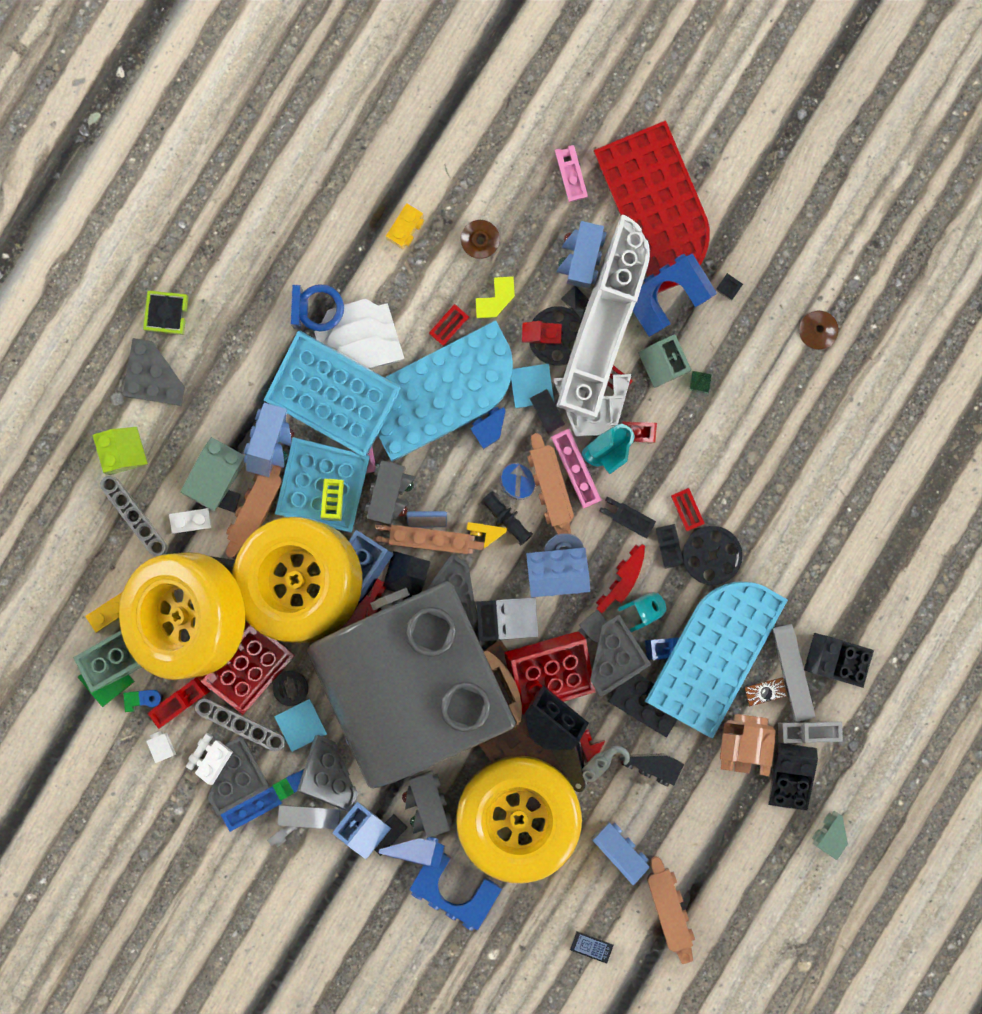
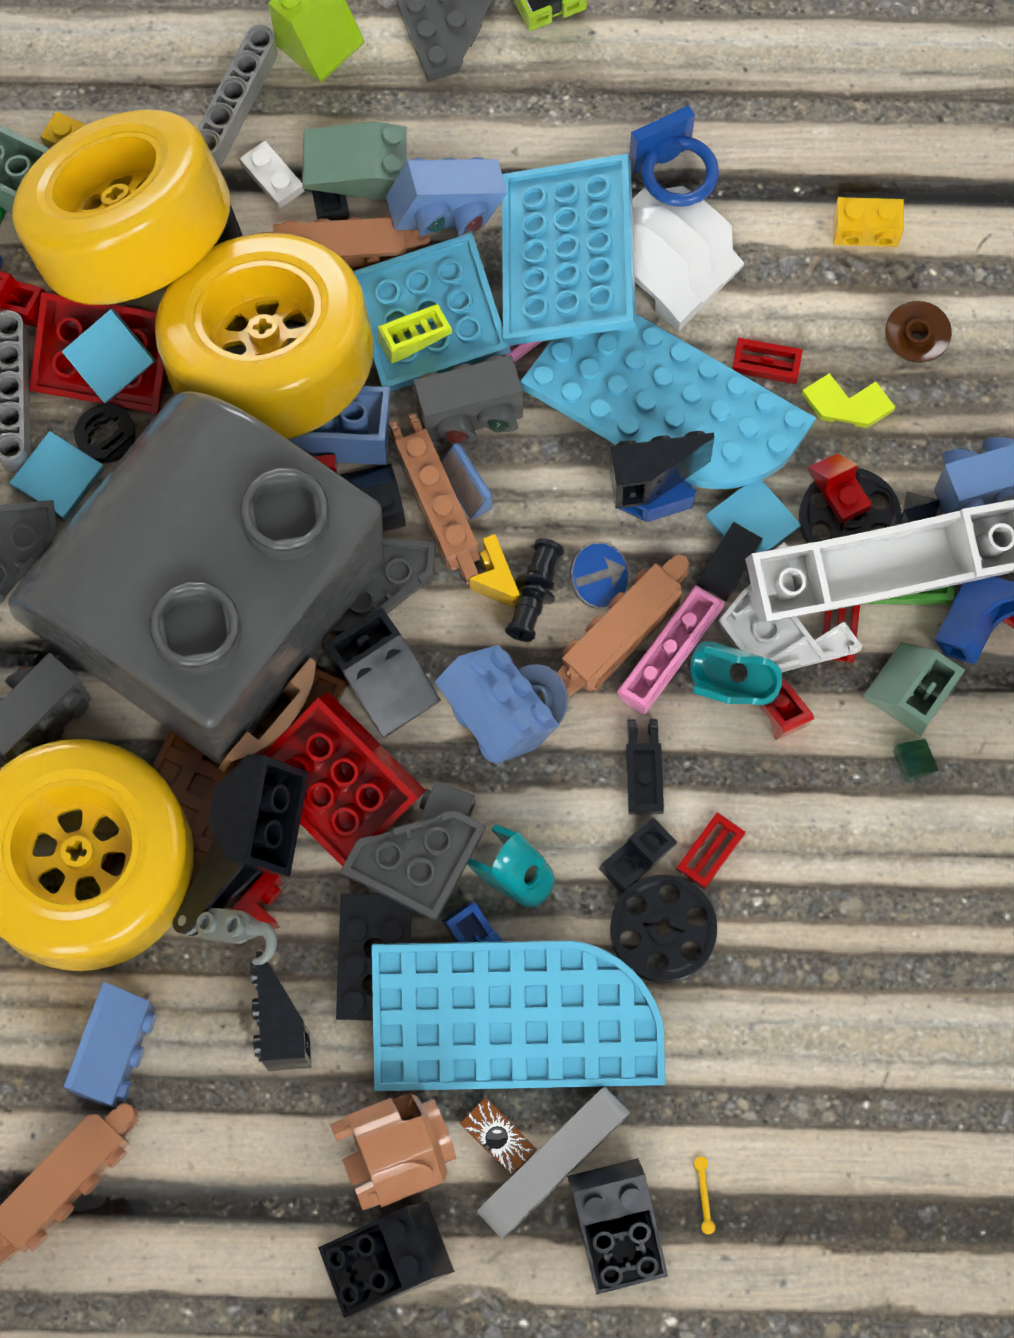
camera: 60 degrees right, 15 degrees down
red slope [595,544,645,614] -> none
light grey slope [778,722,843,743] -> none
none -> medium azure tile [62,309,156,404]
none -> black slope [609,431,715,509]
none -> yellow hinge [693,1156,716,1235]

